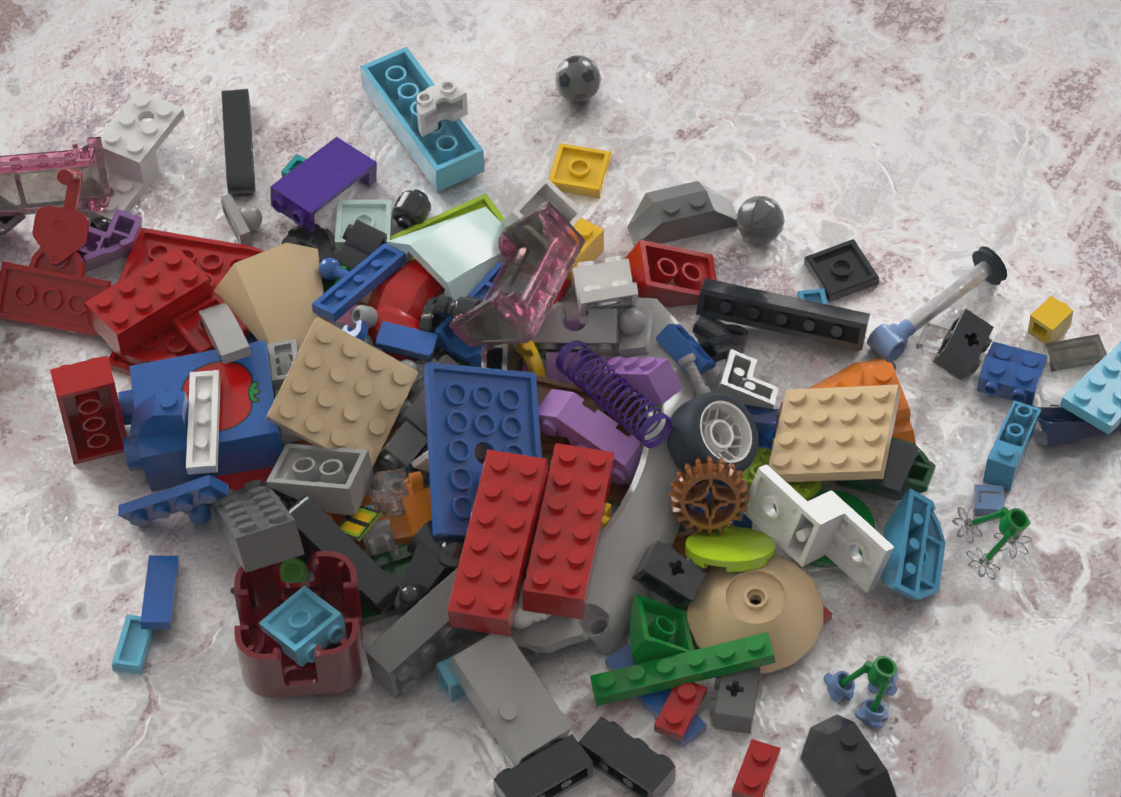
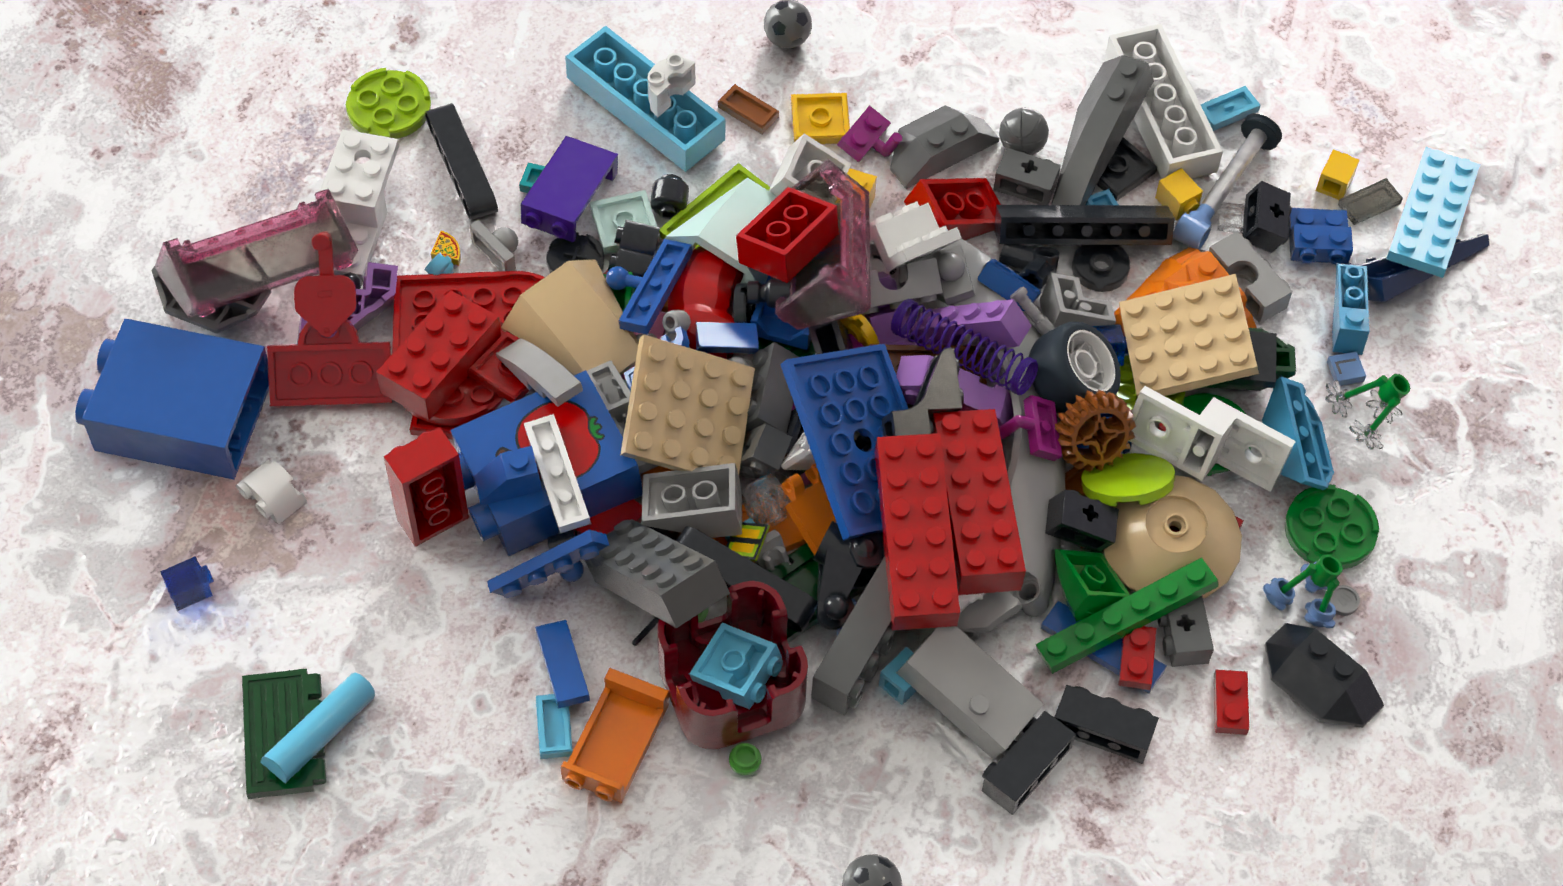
camera: 20 degrees left, 5 degrees up
none -> lime tile [345,68,431,139]
none -> medium azure plate [424,253,454,275]
none -> tile [431,231,461,266]
none -> orange panel [561,668,669,803]
none -> dark orange tile [718,84,779,134]
none -> bright green plate [729,743,762,775]
none -> red brick [736,187,839,283]
none -> magenta plate [837,105,902,162]
none -> arch [881,348,964,437]
none -> dark grey brick [993,148,1061,205]
none -> magenta plate [999,395,1062,461]
none -> dark grey wedge [1051,55,1154,205]
none -> black tile [1072,245,1130,292]
none -> white brick [1105,24,1223,179]
none -> yellow brick [1155,168,1203,221]
none -> medium azure plate [1200,86,1261,131]
none -> light grey arch [1209,231,1293,324]
none -> green tile [1285,484,1379,569]
none -> light grey piece [1330,585,1360,616]

